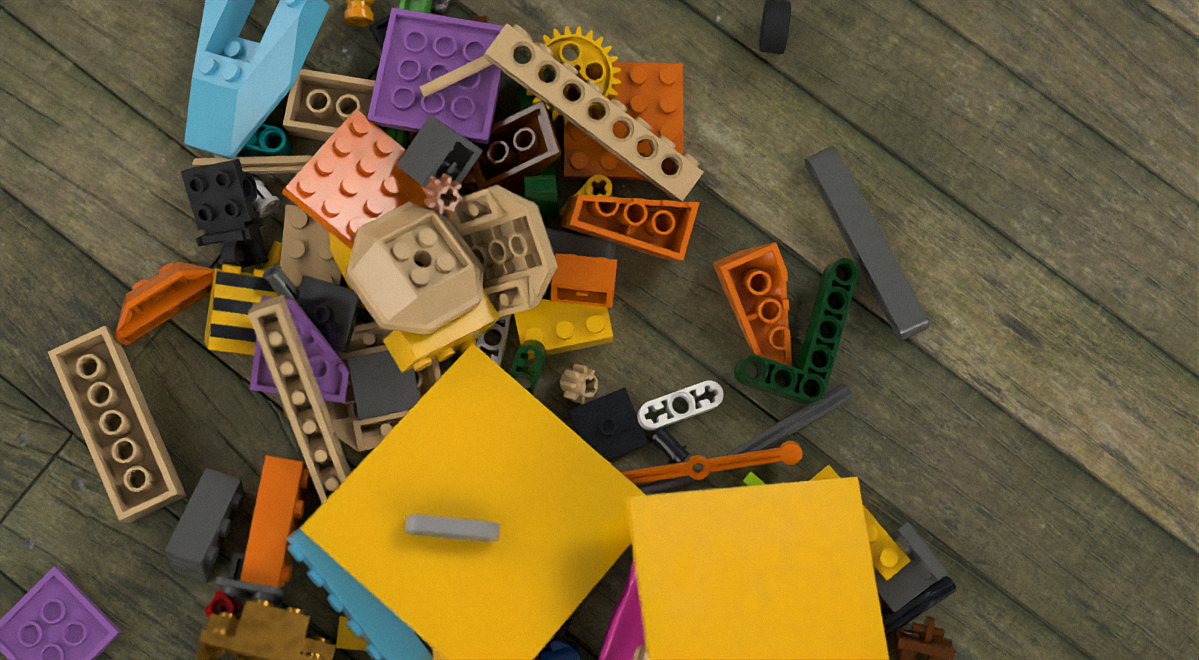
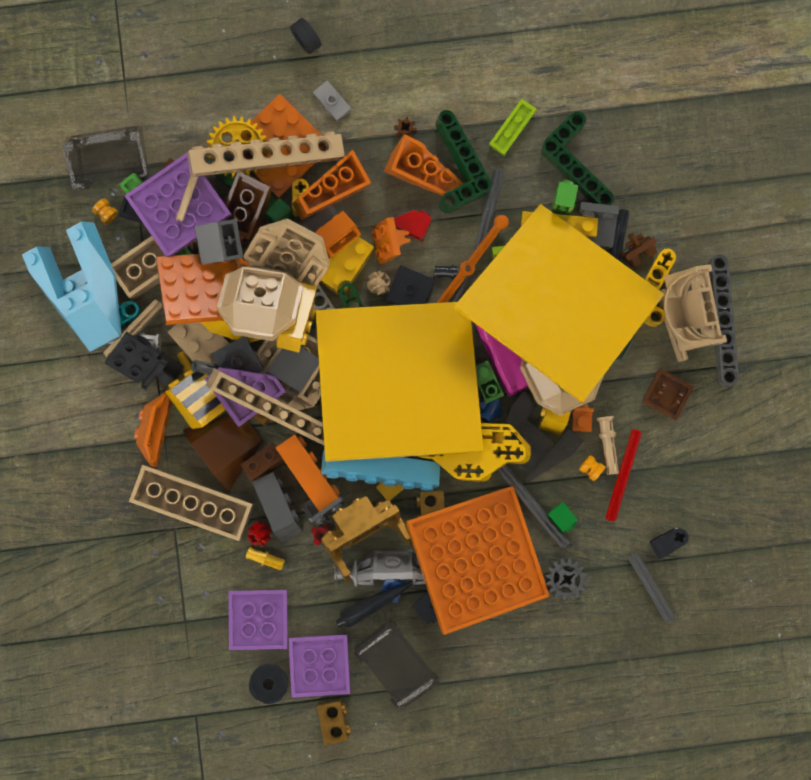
camera: 45 degrees left, 5 degrees up
light grey beam [405,515,500,542] -> none
nougat gear [422,173,463,215] -> none
white beam [637,381,724,431] -> none
dark grey beam [805,146,929,341] -> none
none -> reddish brown wedge [183,414,263,491]
none -> reddish brown brick [240,443,285,481]
none -> yellow axle [245,547,285,570]
none -> red gear [247,521,271,547]
none -> light grey plate [313,81,352,122]
none -> orange plate [372,217,411,265]
none -> reddish brown gear [394,117,417,138]
none -> red slope [394,210,432,242]
none -> bright green slope [476,361,504,404]
none -> lime plate [489,98,537,156]
none -> dark green beam [541,111,614,206]
none -> bright green brick [551,180,578,215]

